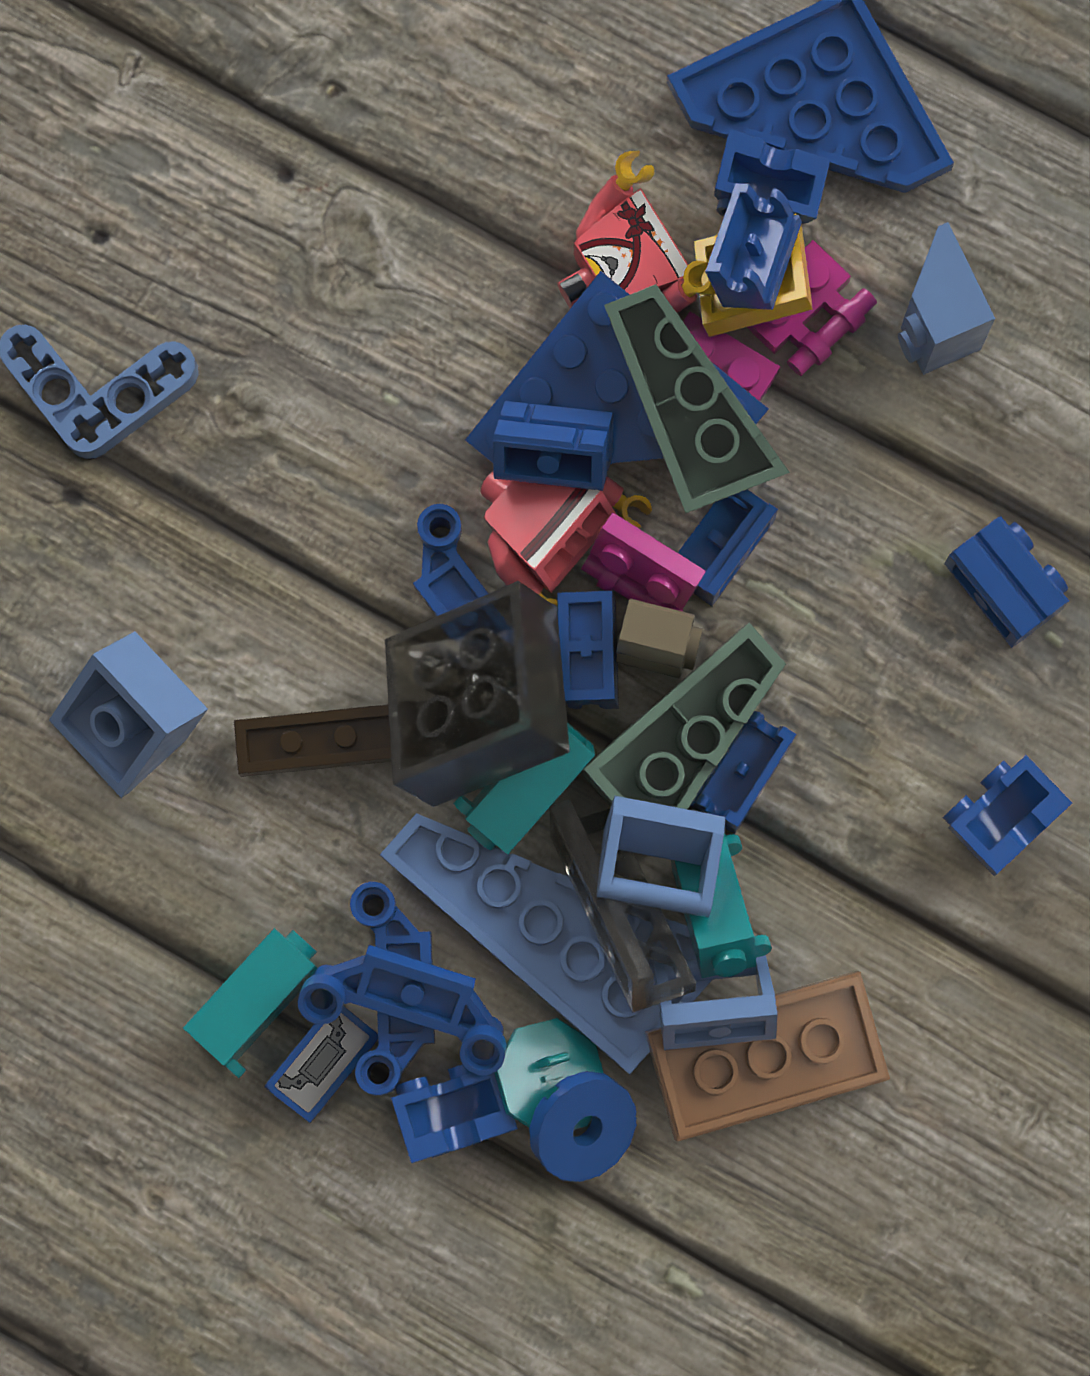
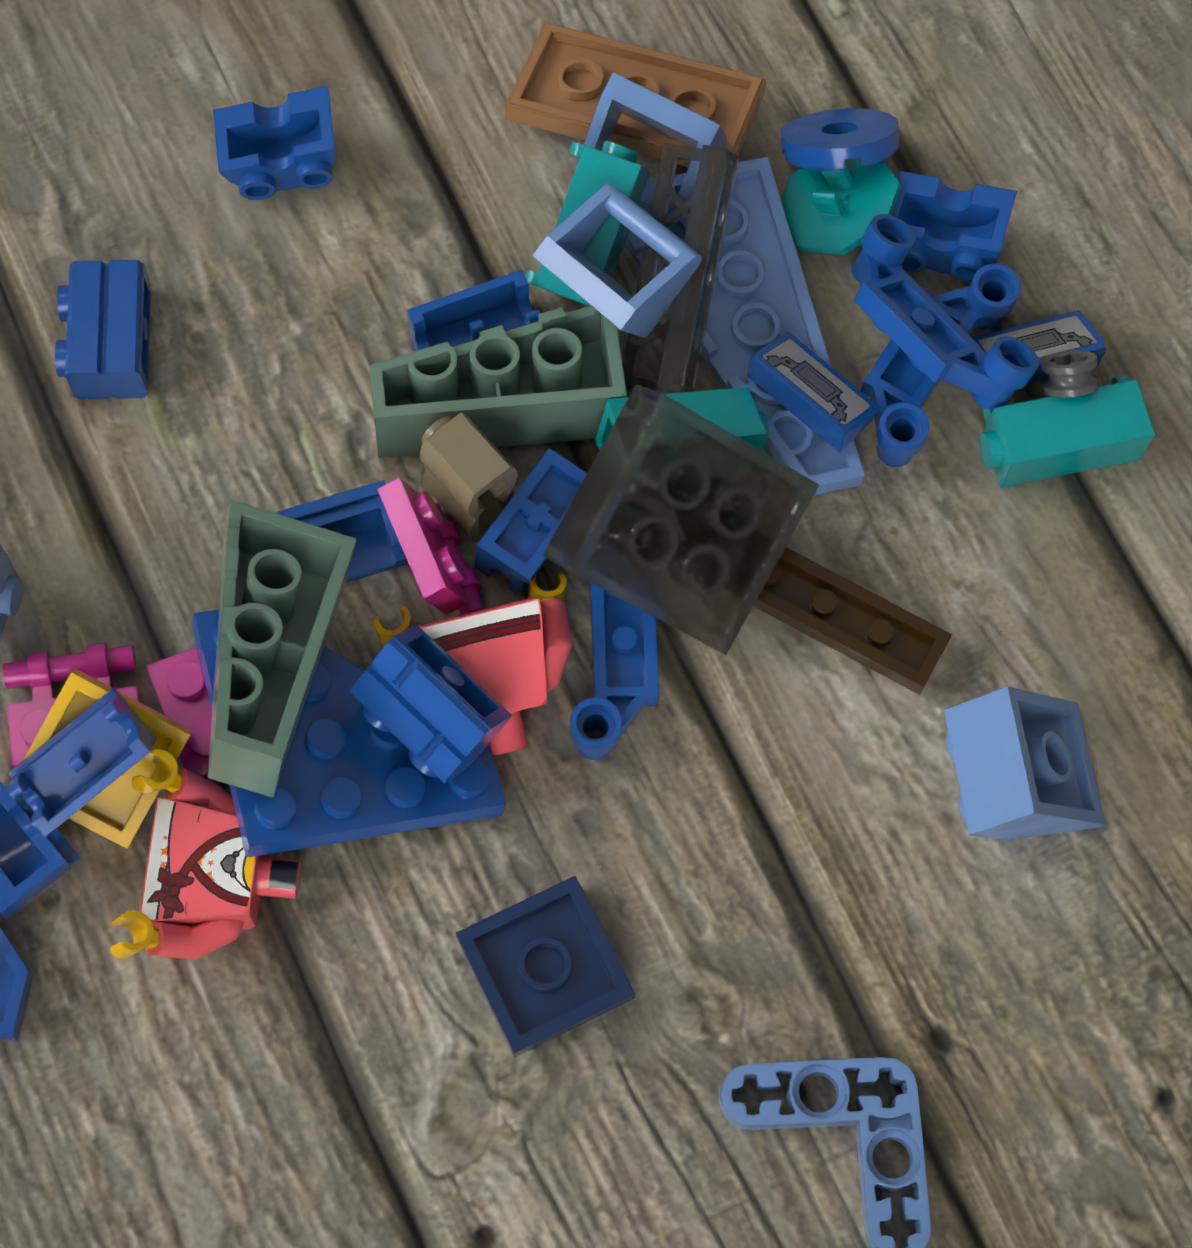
camera: 155 degrees left, 10 degrees down
none -> dark blue plate [455,875,635,1058]
none -> slope [747,331,881,453]
none -> dark grey bush [1041,350,1099,398]

